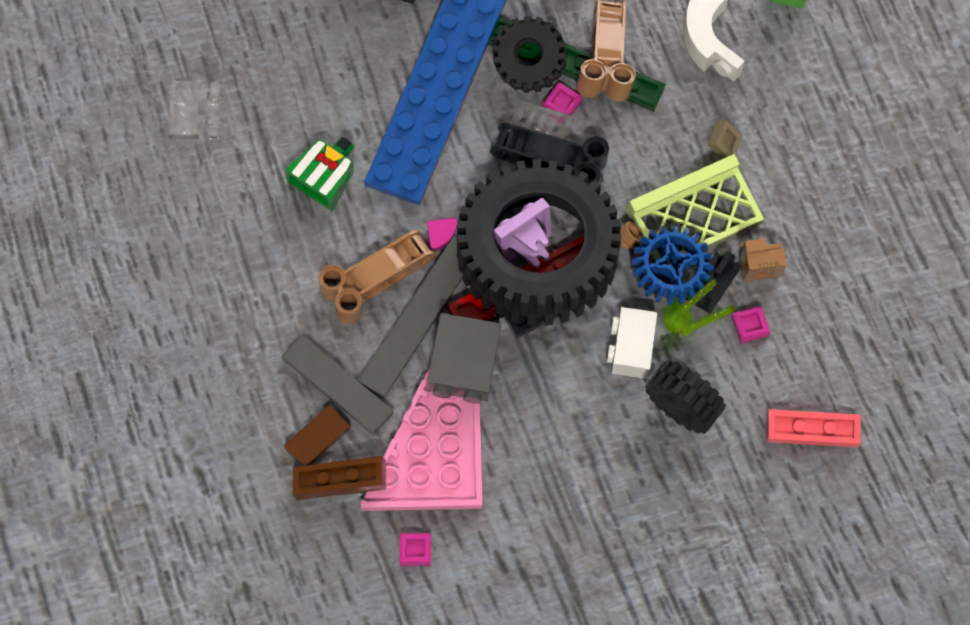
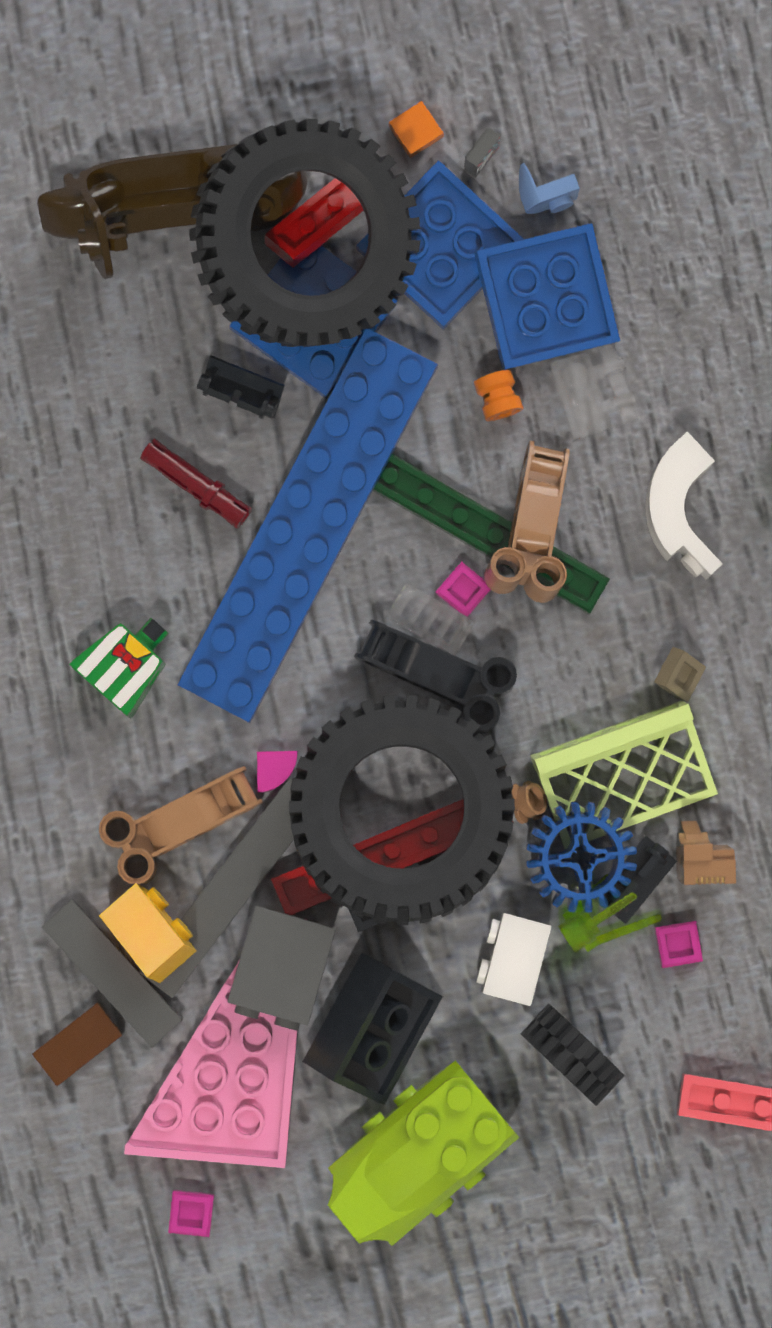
camera: 10 degrees right, 15 degrees up
reddish brown plate [292,456,386,500] -> none
black tyre [492,16,567,93] -> none
lavender plate [494,198,551,268] -> none
none -> yellow brick [99,883,197,983]
none -> dark red pin [140,438,252,529]
none -> black slope [302,953,443,1105]
none -> lime slope [327,1060,520,1246]

